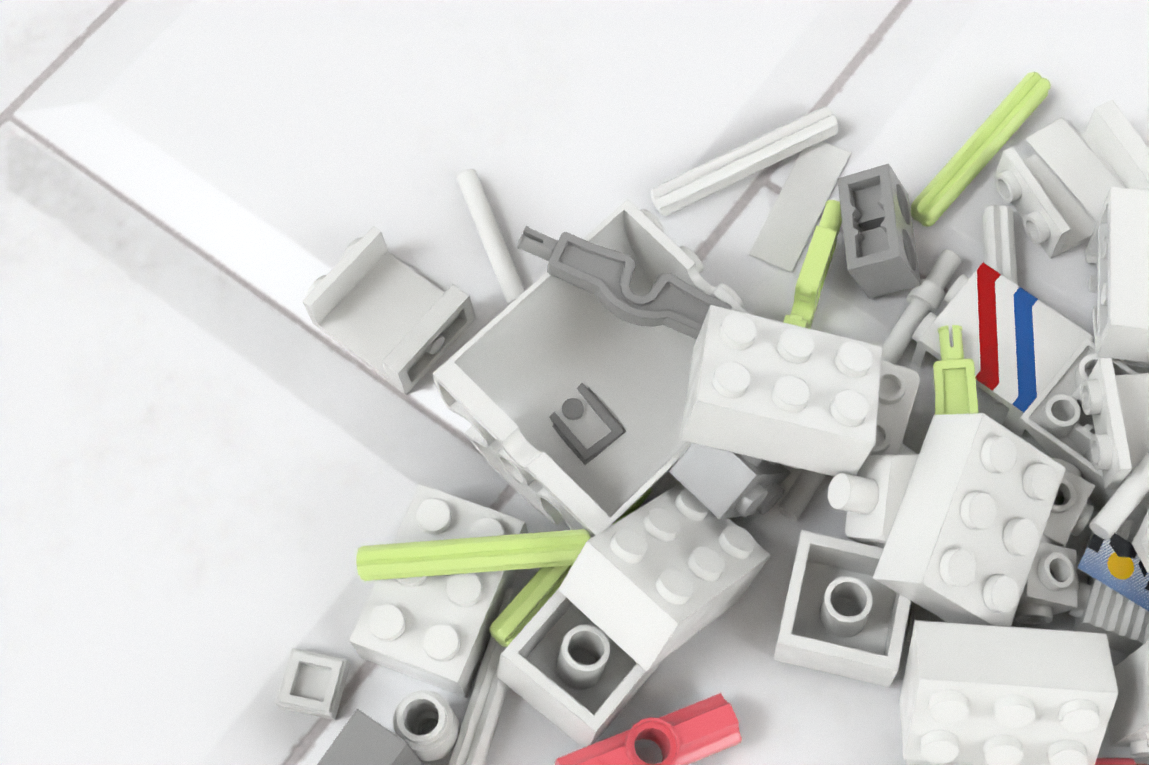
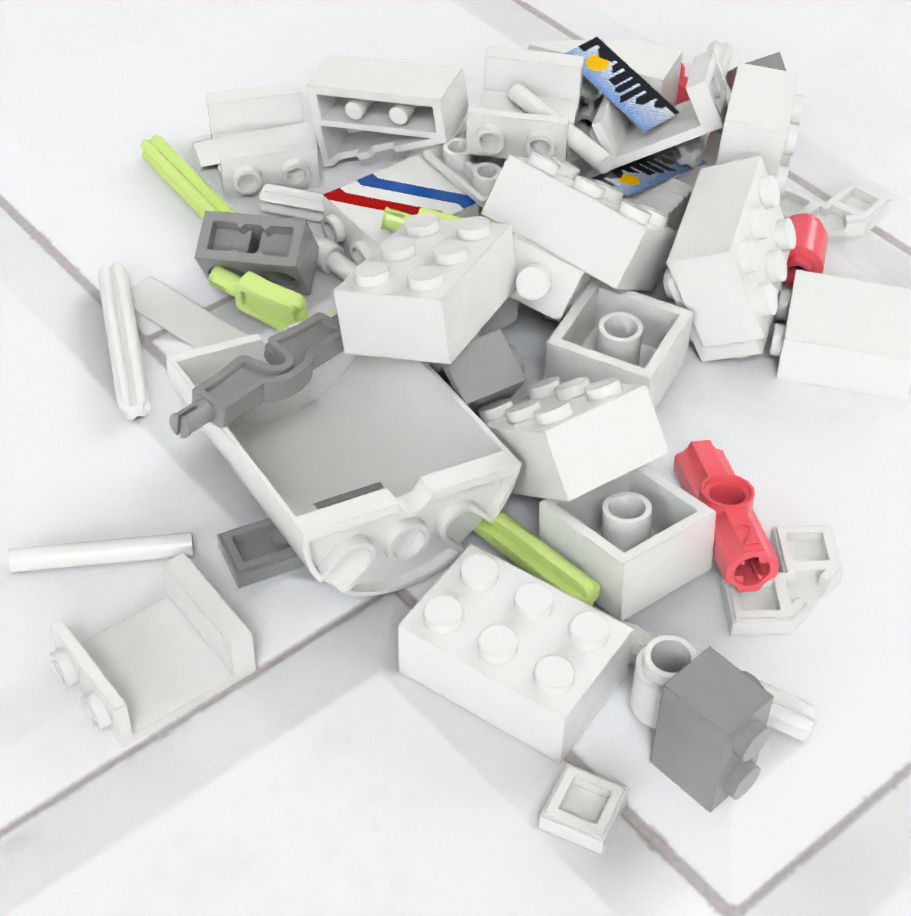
camera: 85 degrees left, 20 degrees down
yellowish green axle [356,529,591,581] -> none

